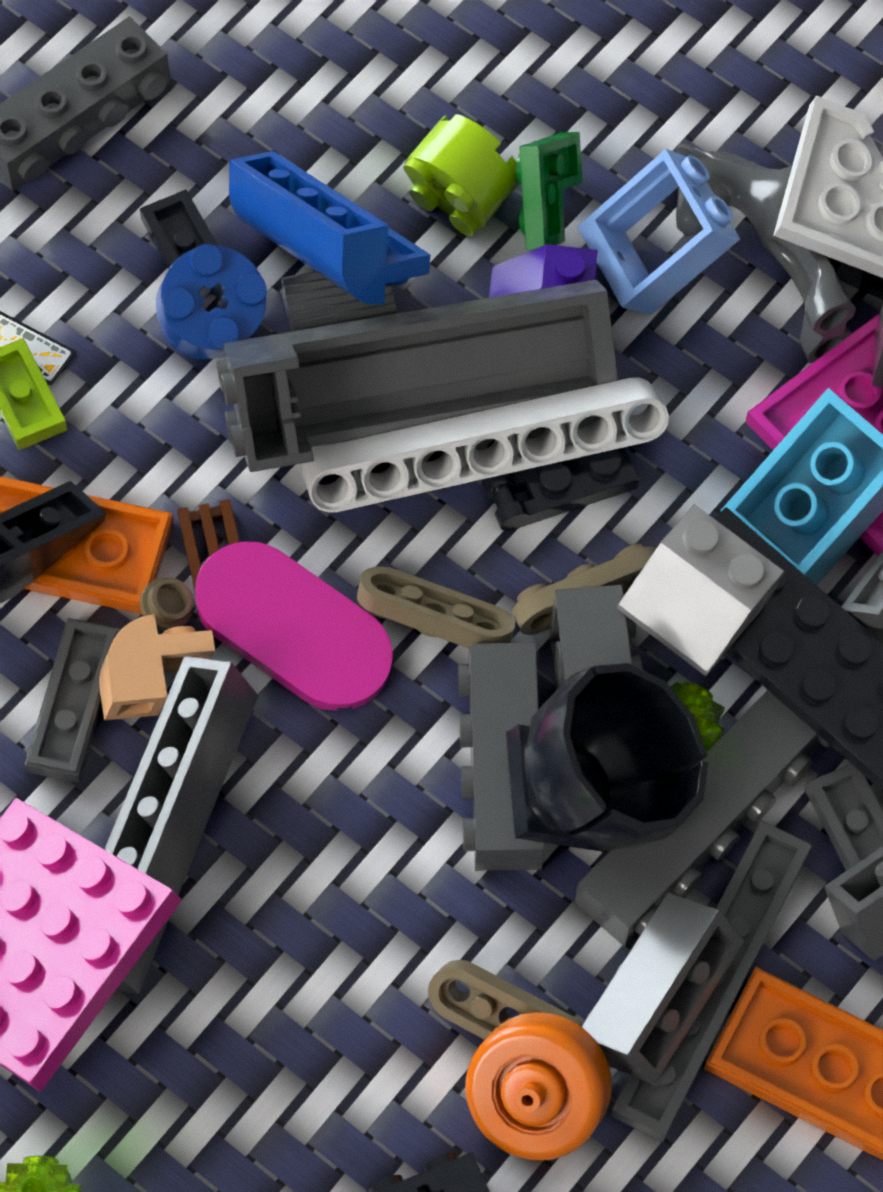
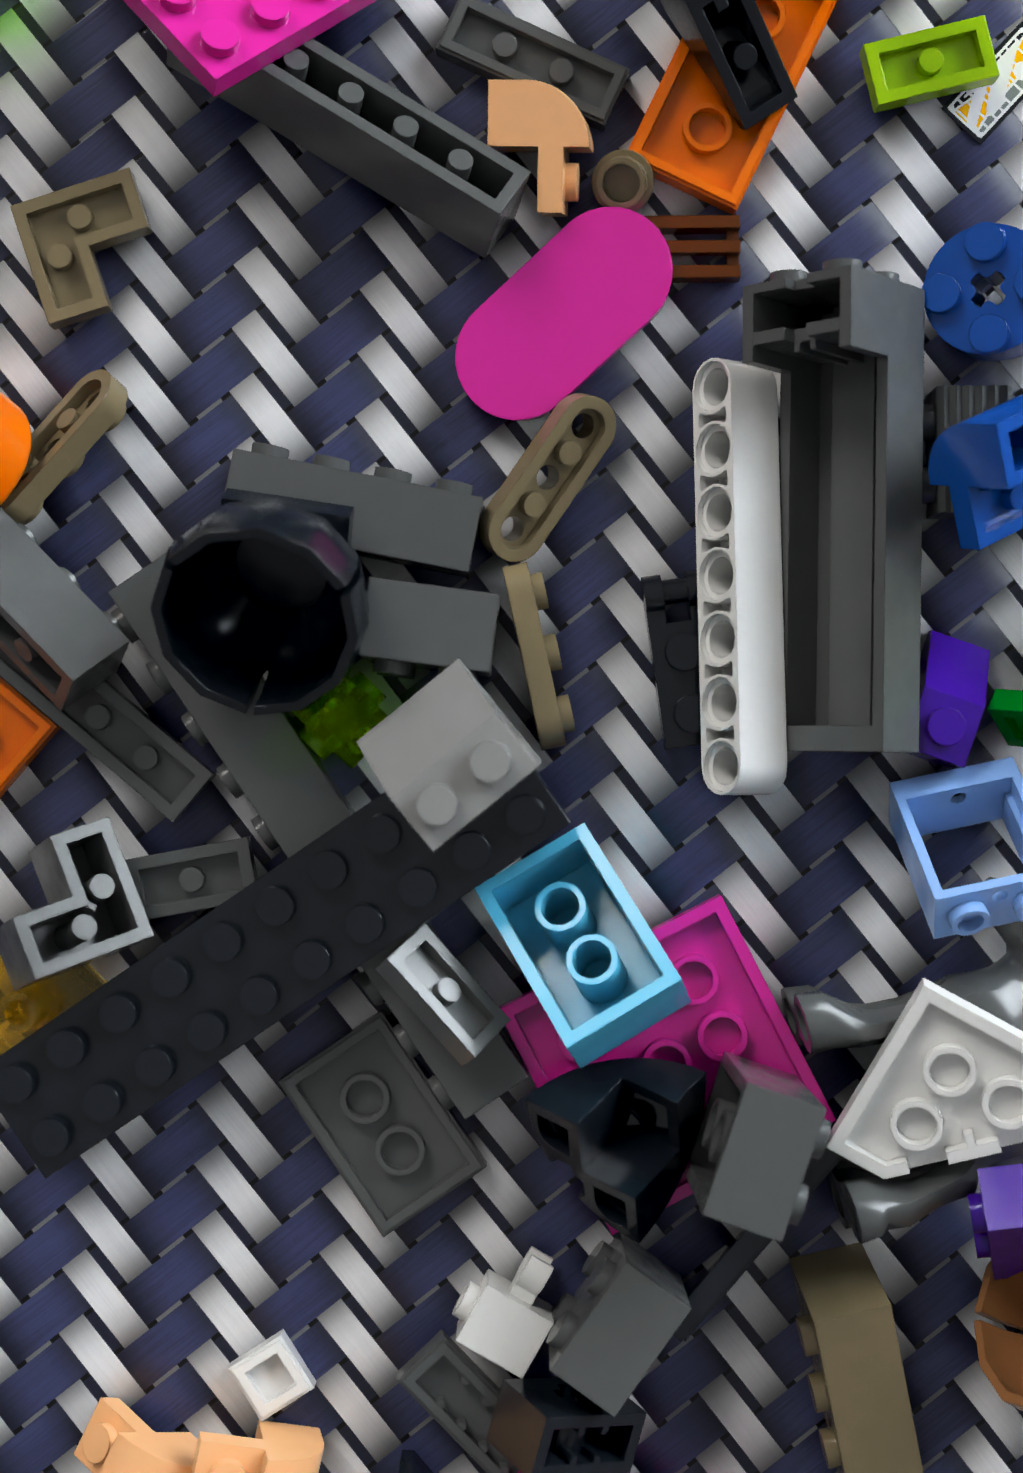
camera: 105 degrees right, 25 degrees up
none -> dark tan plate [10,167,153,330]

